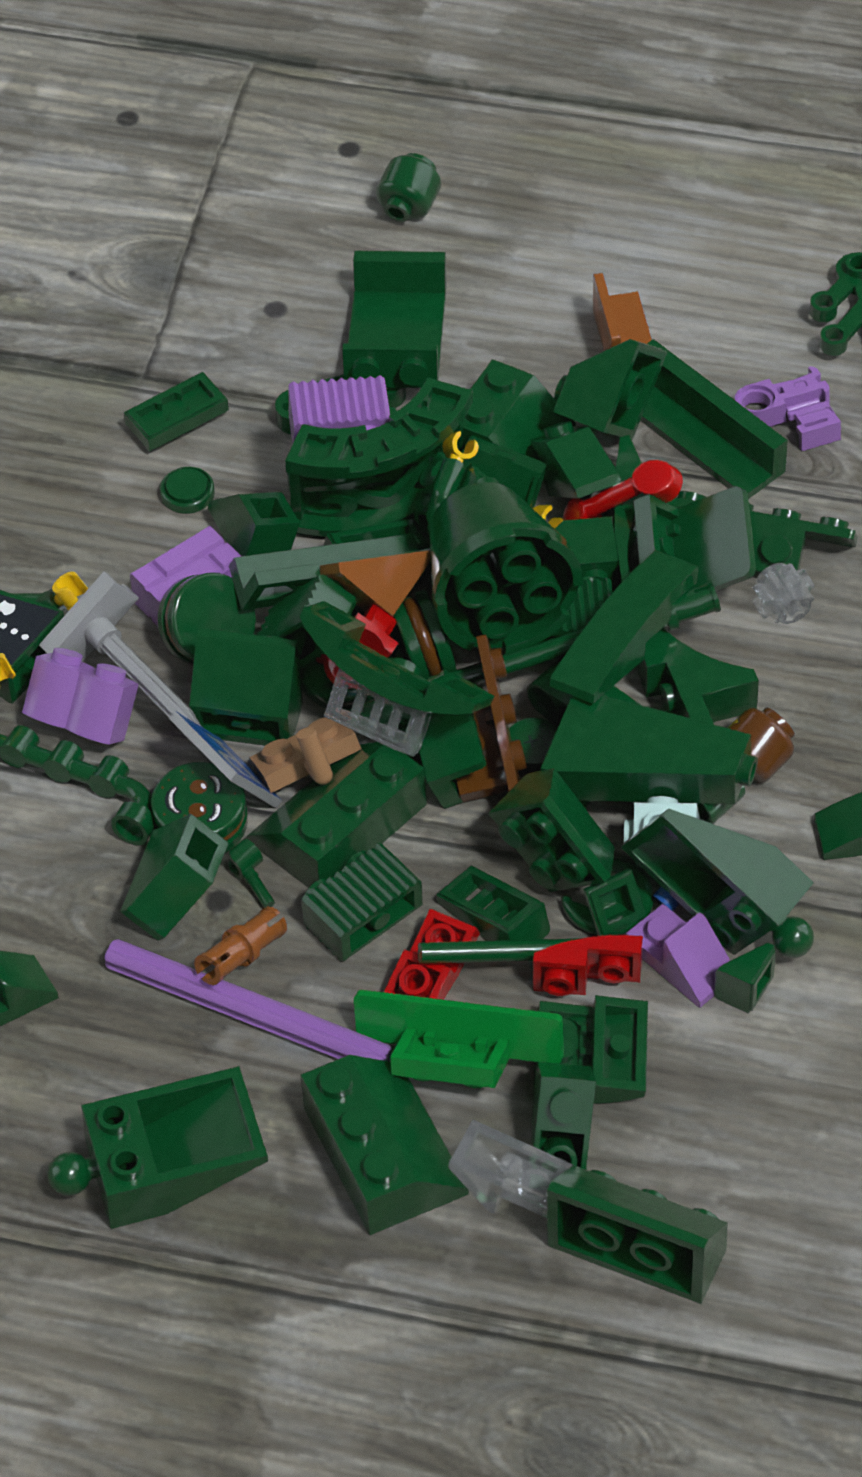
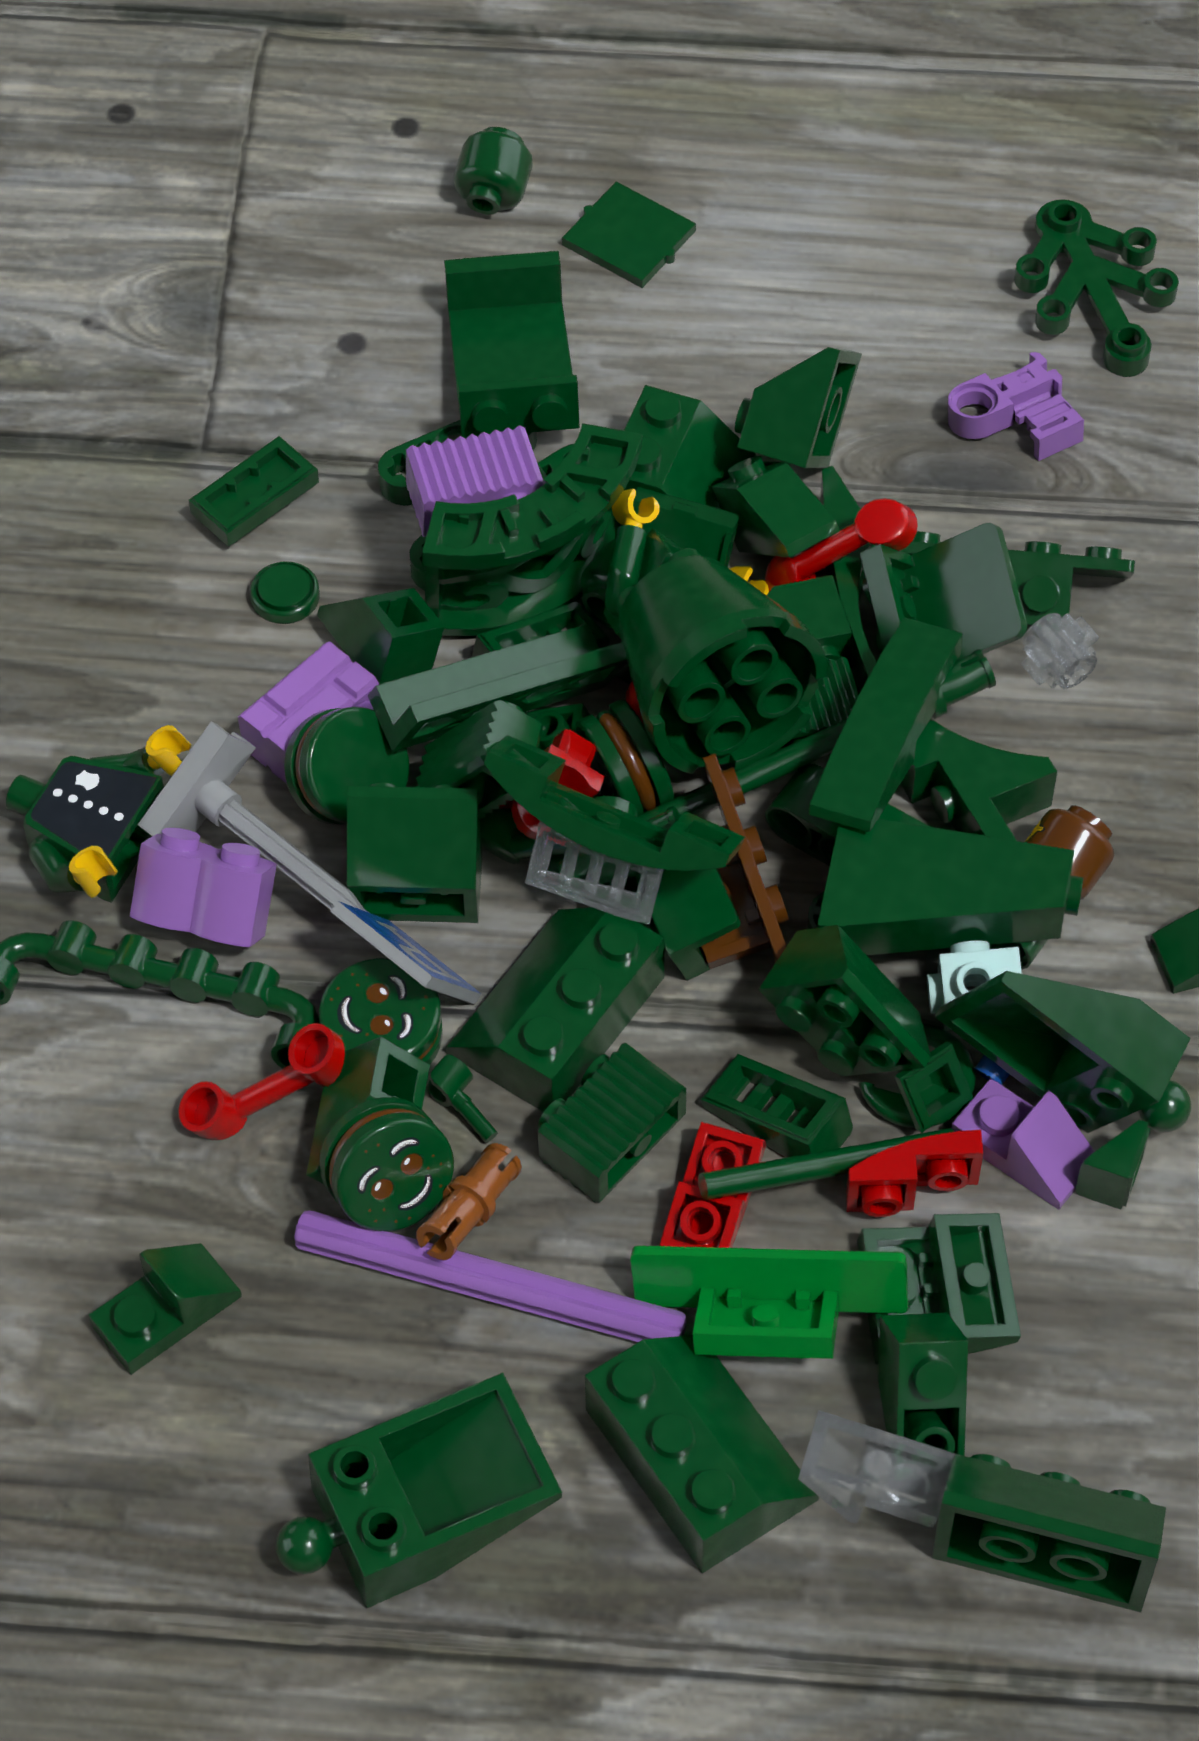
camera: 10 degrees left, 5 degrees up
medium nougat plate [249,714,361,793] -> none
dark orange slope [319,550,431,616] -> none
dark green piece [509,718,558,770] -> none
dark orange panel [593,273,652,351] -> none
dark green panel [641,339,788,499] -> none
none -> red bar [179,1023,345,1140]
none -> dark green head [319,1097,454,1232]
none -> dark green piece [562,181,696,288]

